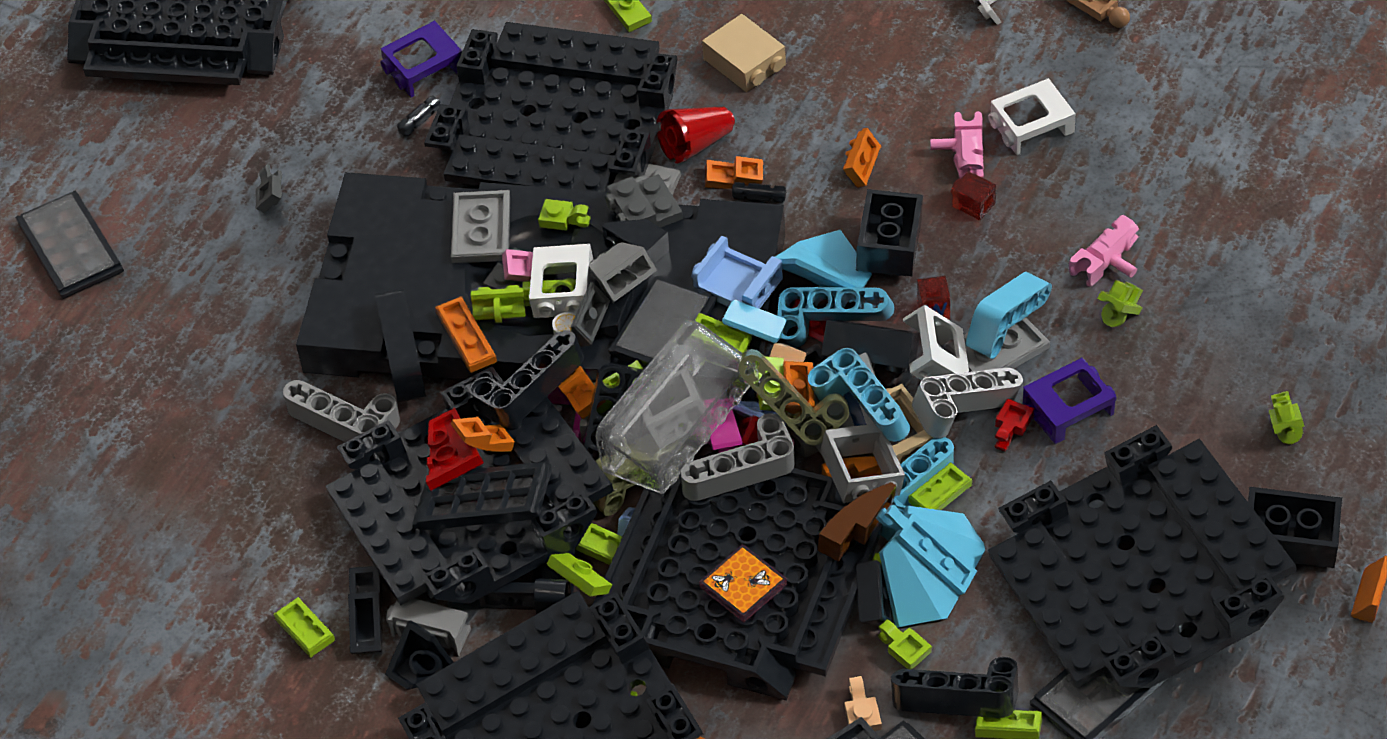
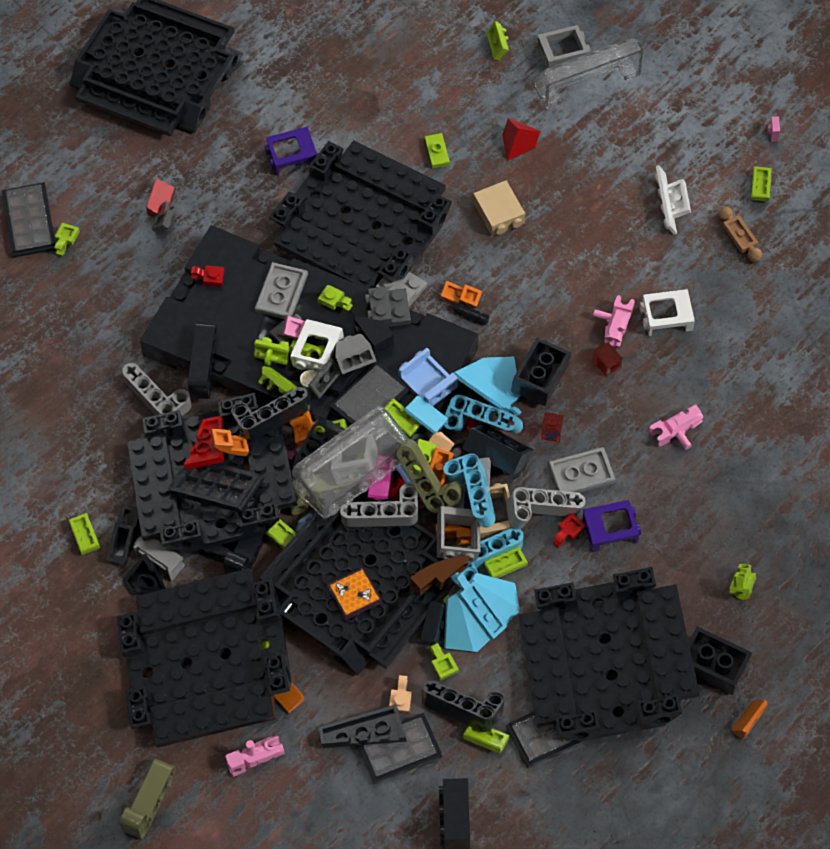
camera: 15 degrees right, 10 degrees up
black axle [397,95,440,137] -> none
orange tile [435,296,497,373] -> none
lime plate [547,553,612,597] -> none
red cone [657,107,735,164] -> none
orange plate [843,128,881,188] -> none
white window [903,305,969,380] -> none
medium azure beam [966,272,1052,359] -> none
lime hips [1097,280,1143,327] -> none
none -> lime plate [54,223,80,256]
none -> slope [146,179,175,217]
none -> red plate [191,265,225,287]
none -> lime plate [259,366,298,394]

